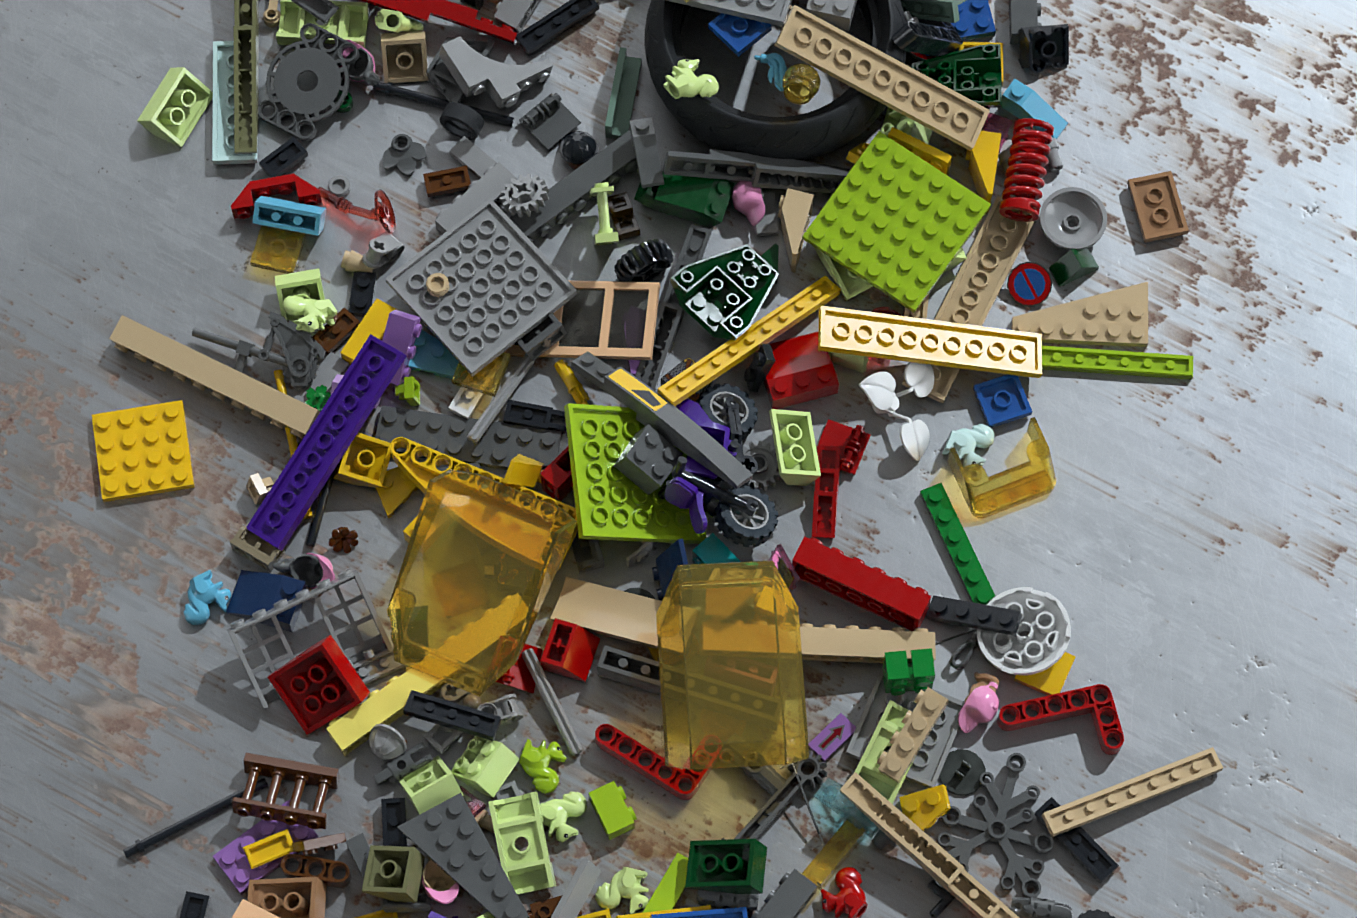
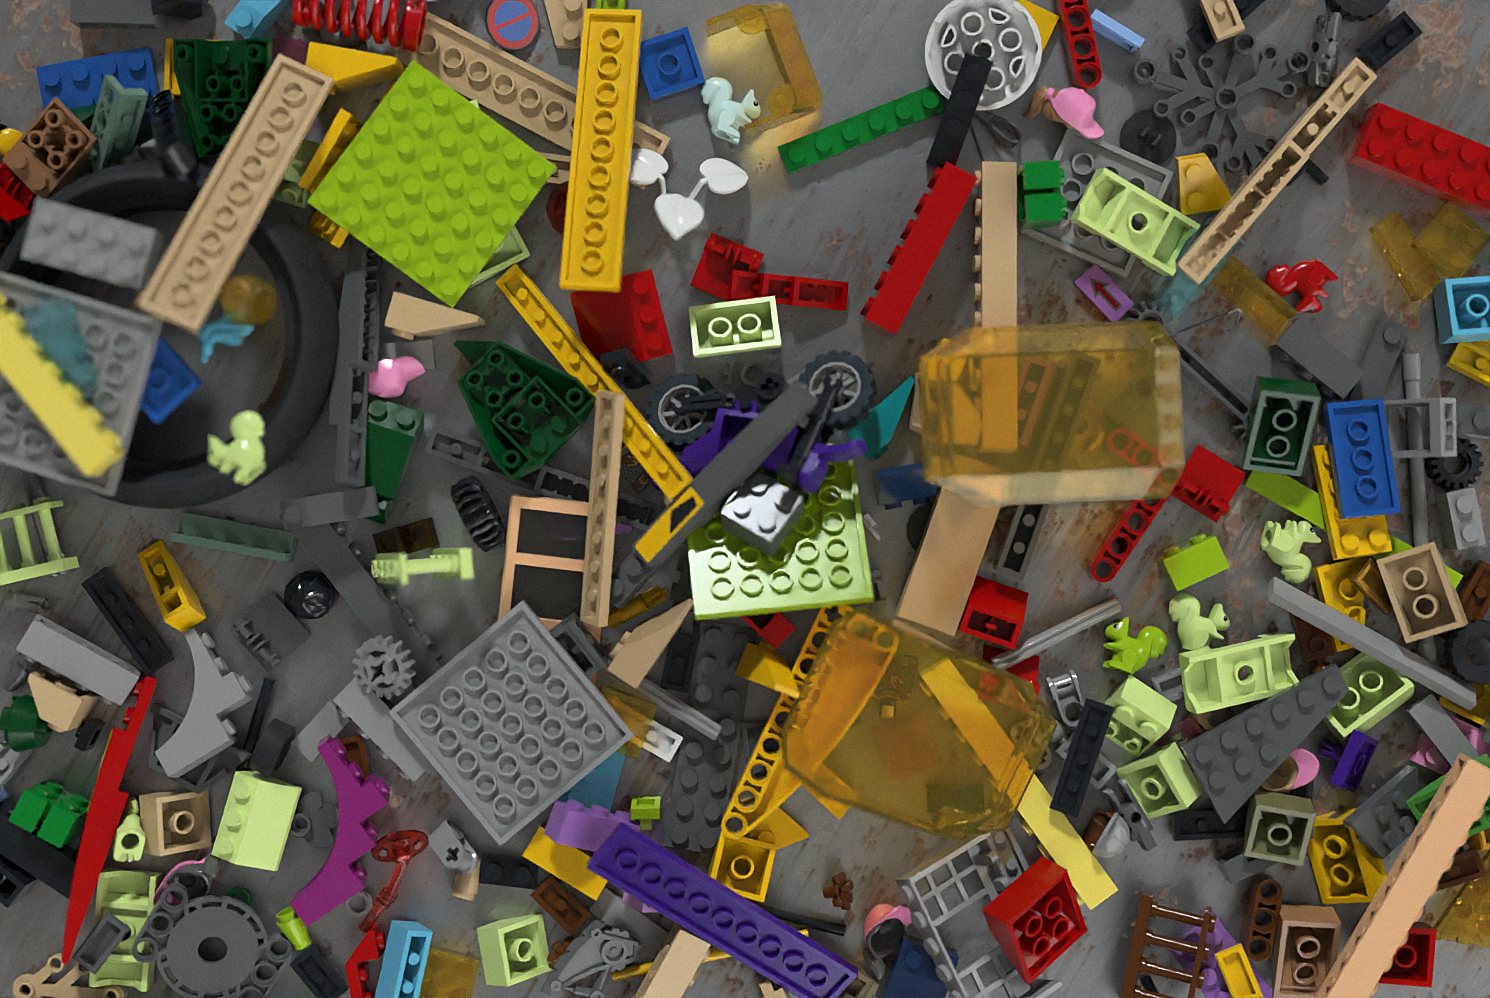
camera: 80 degrees left, 20 degrees up
yellowish green animal [283,295,337,332] -> none
plate [292,832,346,855] -> none
green plant [305,385,331,411] -> none
tan tile [426,273,450,297] -> none
clear pink piece [768,544,800,595] -> none
tan brick [877,687,949,783] -> none
none -> yellow slope [137,540,207,633]
none -> yellowish green slope [211,770,302,871]
none -> lime cone [276,906,311,951]
none -> magenta arch [290,734,390,927]
none -> tan plate [580,390,625,627]
none -> tan slope [607,599,694,689]
none -> light blue tile [1090,9,1145,54]
none -> red hinge [1170,444,1247,523]

